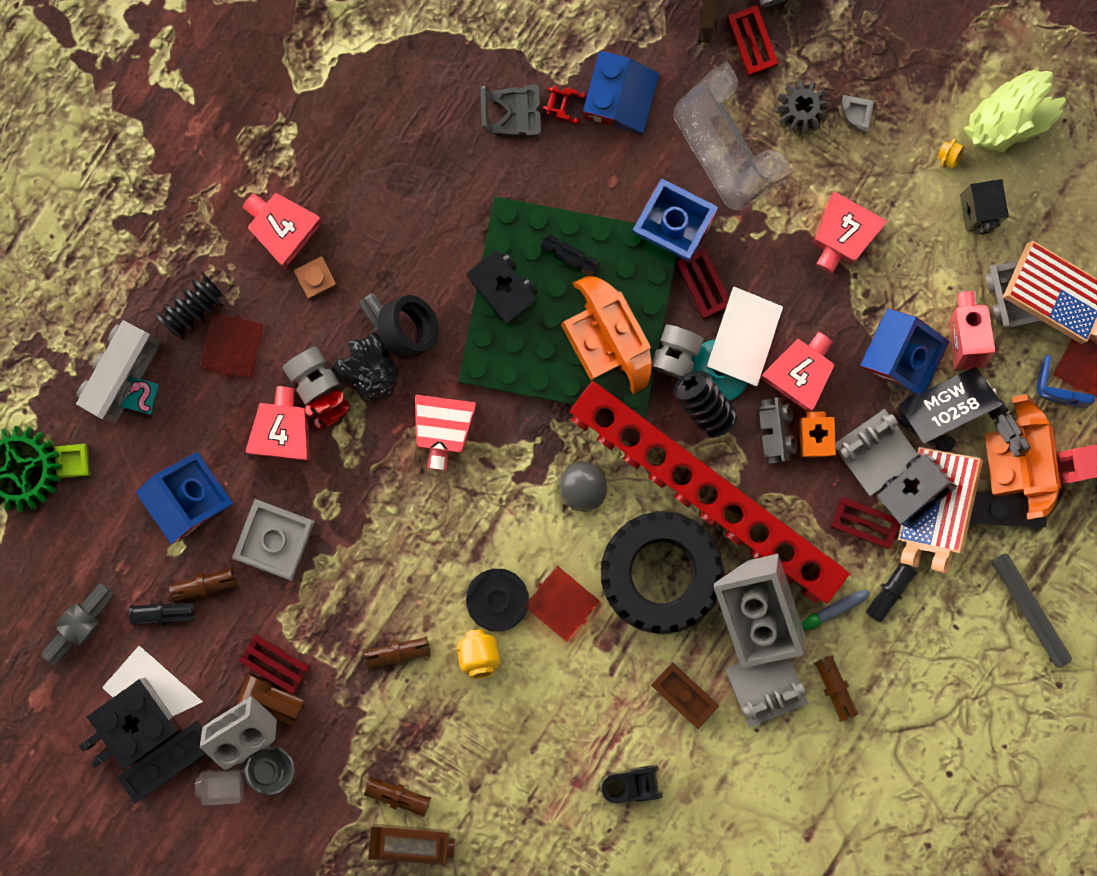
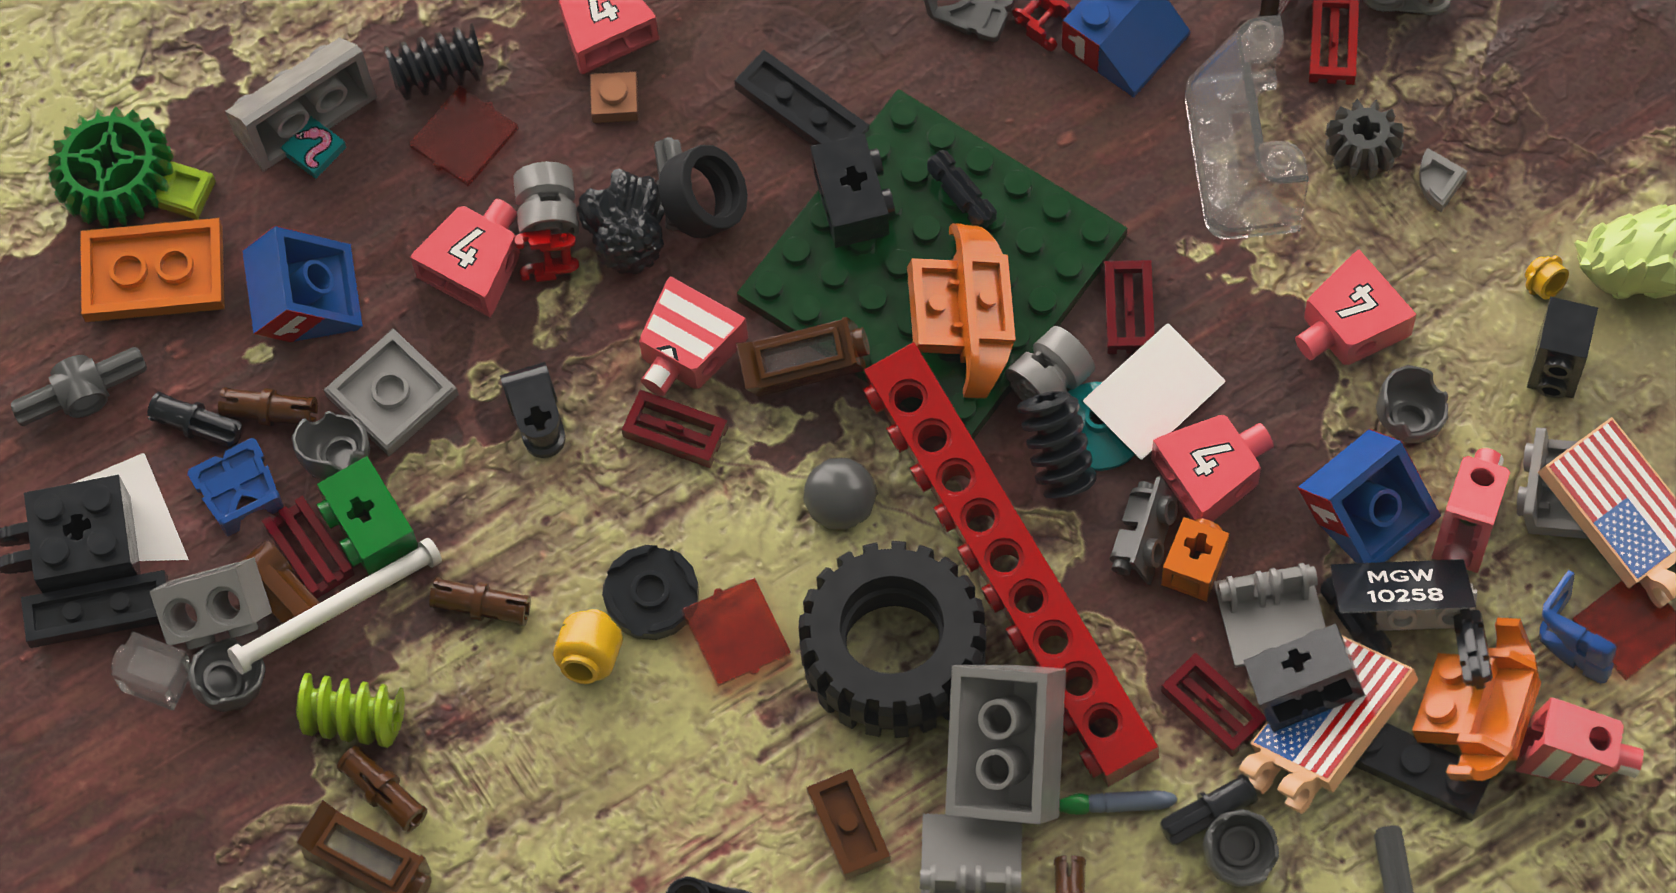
camera: 30 degrees right, 20 degrees down
blue slope [632,178,718,261] -> none
none -> orange plate [81,218,225,322]
none -> blue piece [187,438,284,536]
none -> white bar [228,538,442,675]
none -> dark grey hair [292,411,371,480]
none -> lime piece [296,673,405,748]
none -> green brick [316,456,418,576]
none -> black piece [500,362,566,458]
none -> dark red tile [621,389,728,468]
none -> black plate [734,49,870,146]
none -> reddish brown window [736,317,870,397]
none -> dark grey hair [1203,809,1279,887]
none -> dark grey hair [1376,365,1448,443]

